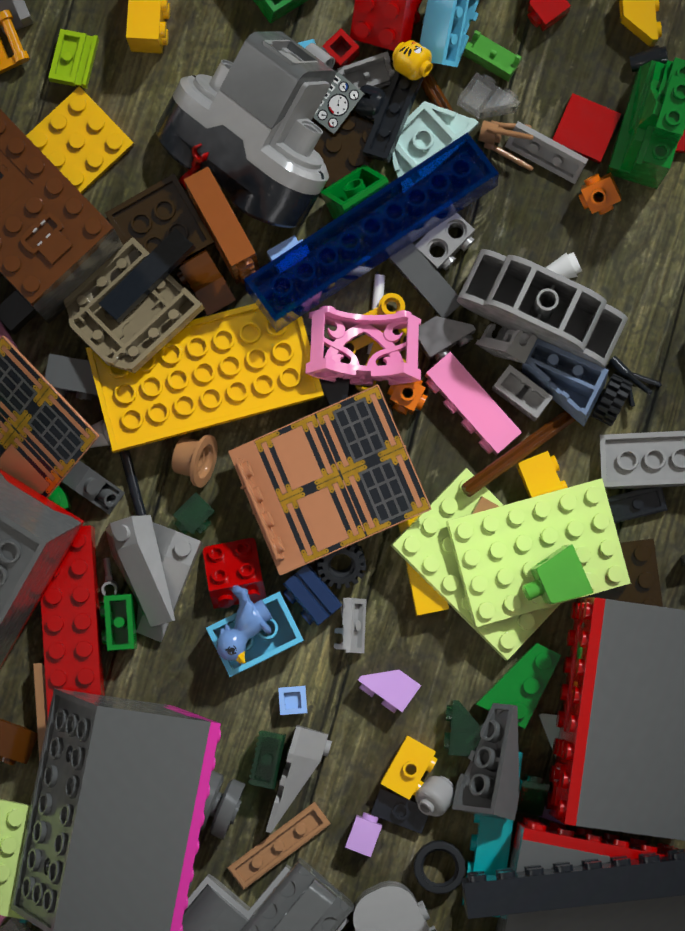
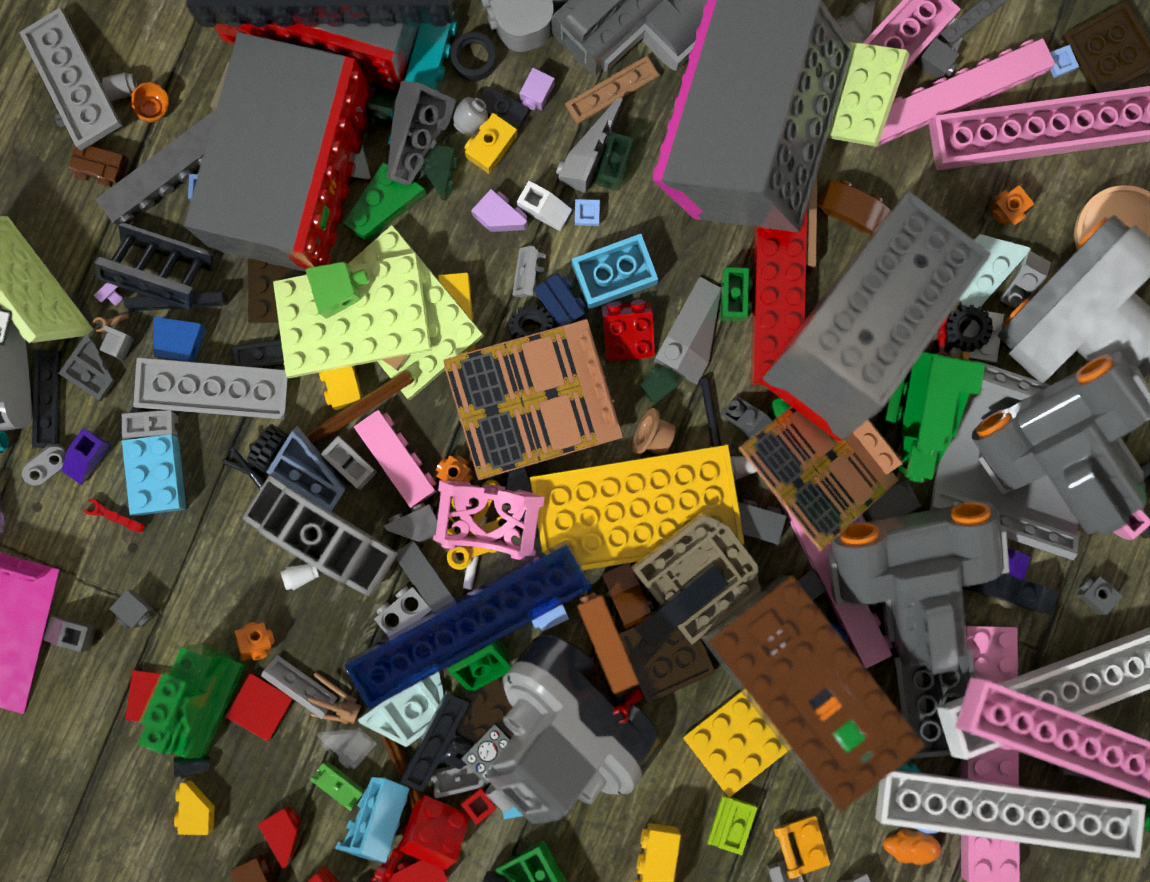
camera: 175 degrees left, 0 degrees up
light grey hand [101,558,119,596] -> none
light grey wedge [105,515,175,627] -> none
dark grey wheel [200,771,246,840] -> none
medium blue animal [216,585,272,664] -> none
yellow head [392,40,433,81] -> none
light grey hinge [476,323,538,364] -> none
none -> white slope [517,181,572,231]

